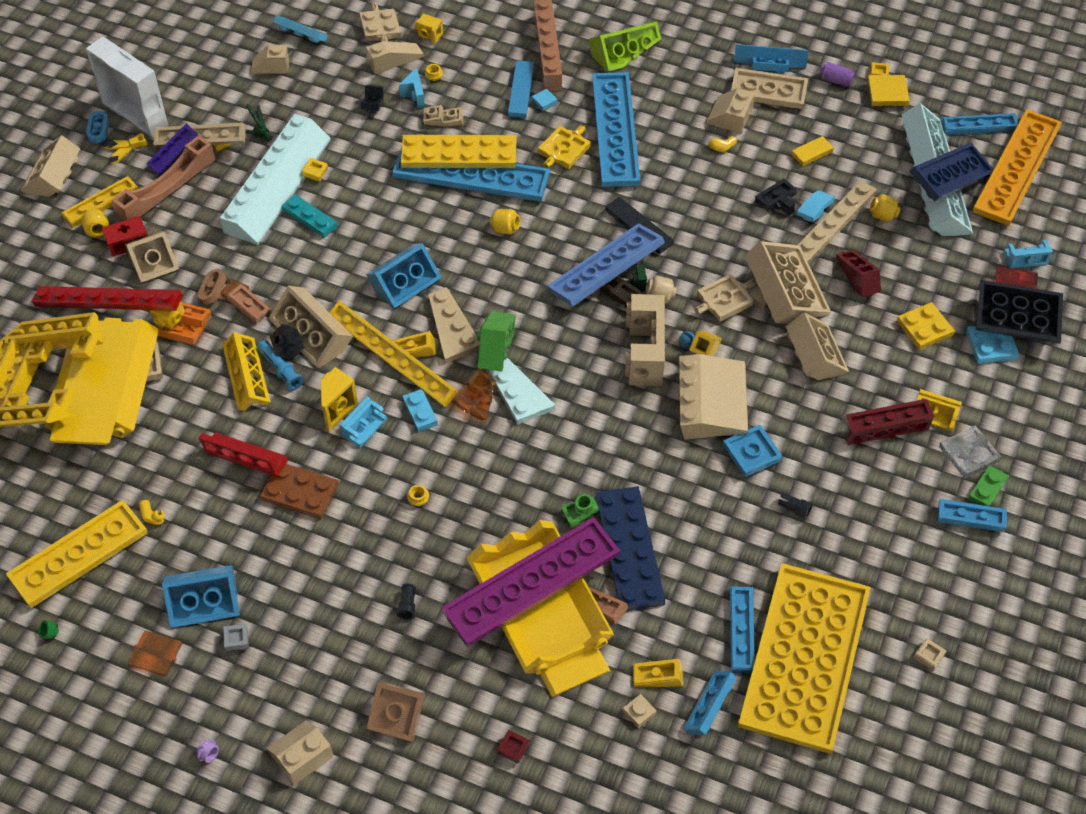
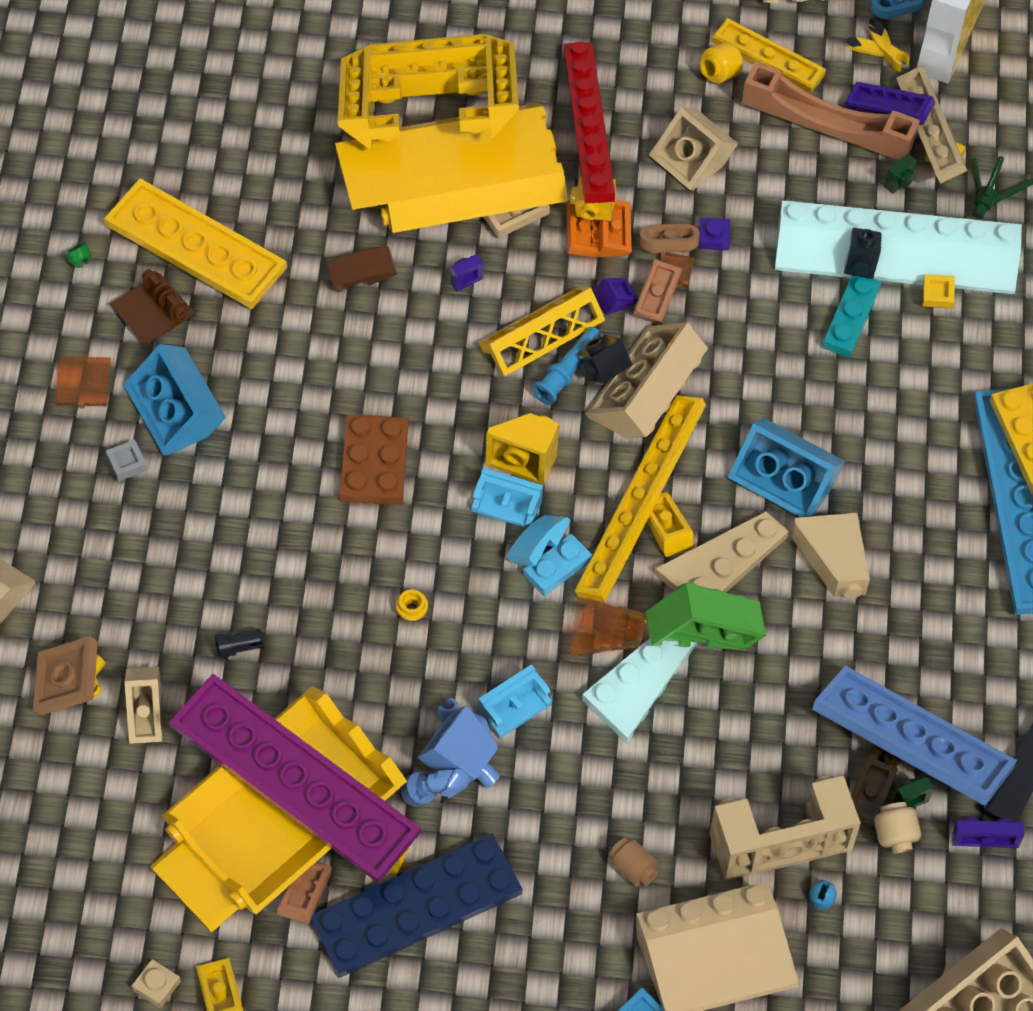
camera: 70 degrees right, 5 degrees up
red brick [102,216,148,257] -> none
yellow arm [139,500,165,525] -> none
red fence [198,432,288,477] -> none
yellow head [490,209,520,235] -> none
dark red plate [497,730,530,764] -> none
bright green plate [561,494,599,528] -> none
yellow brick [689,330,722,356] -> none
tan plate [694,274,756,322] -> none
none -> reddish brown hinge [110,269,195,346]
none -> tan slope [124,667,163,744]
none -> reddish brown slope [327,246,397,292]
none -> medium blue torso [400,698,500,807]
none -> dark purple plate [451,254,483,292]
none -> medium azure hinge [478,664,552,739]
none -> medium azure slope [506,515,571,566]
none -> dark purple slope [593,278,638,315]
none -> medium nougat brick [609,837,659,887]
none -> dark purple plate [699,218,730,250]
none -> tan slope [791,513,870,599]
none -> black bracket [844,228,882,279]
none -> dark green plate [884,153,917,194]
none -> dark purple plate [952,817,1024,848]

